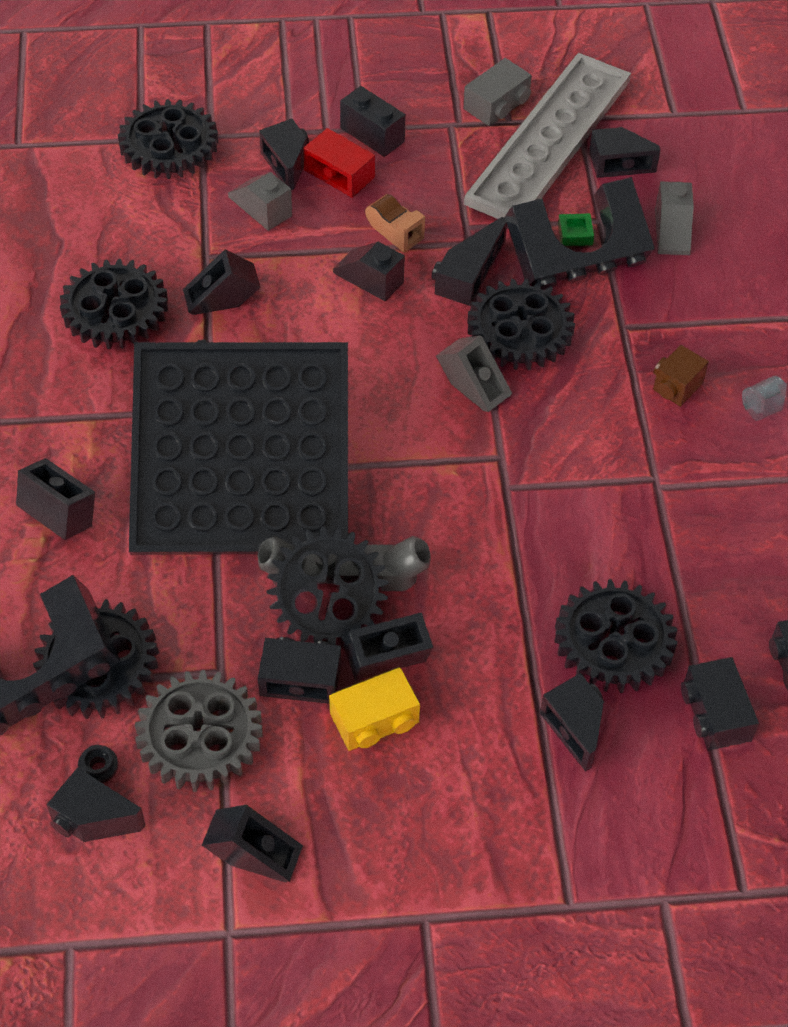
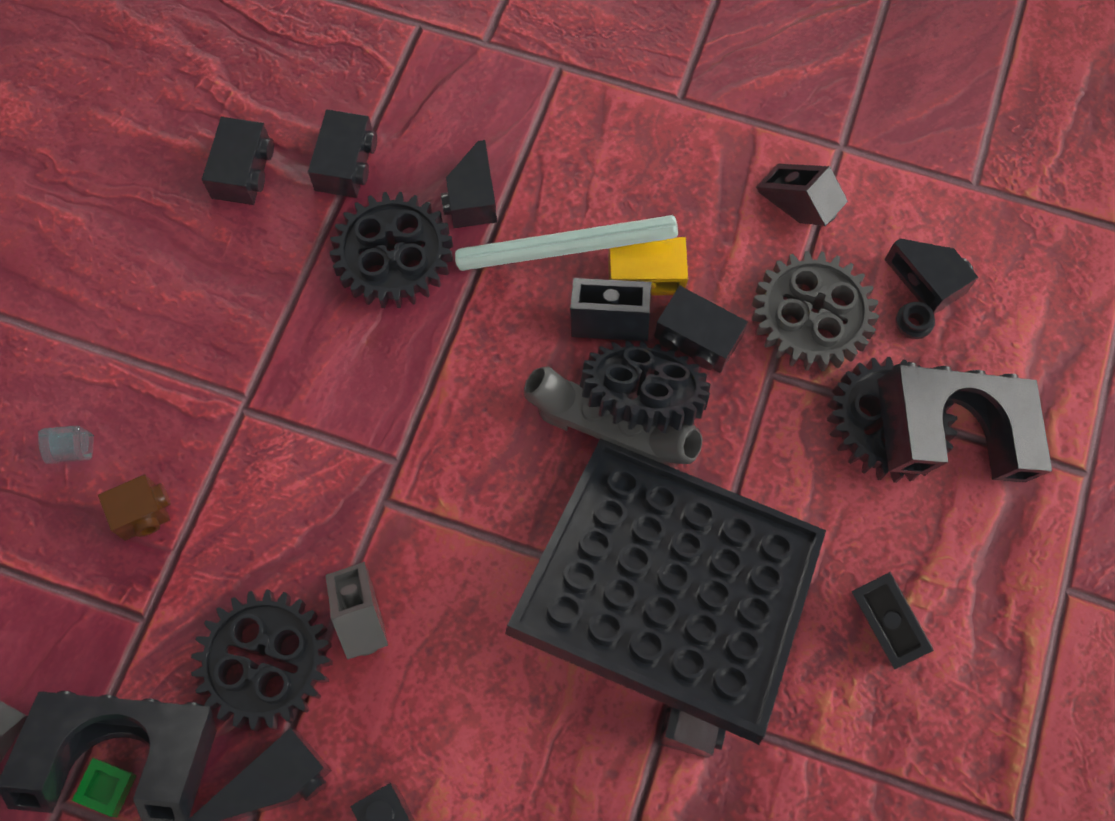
camera: 155 degrees left, 15 degrees up
none -> light aqua axle [455,215,678,271]

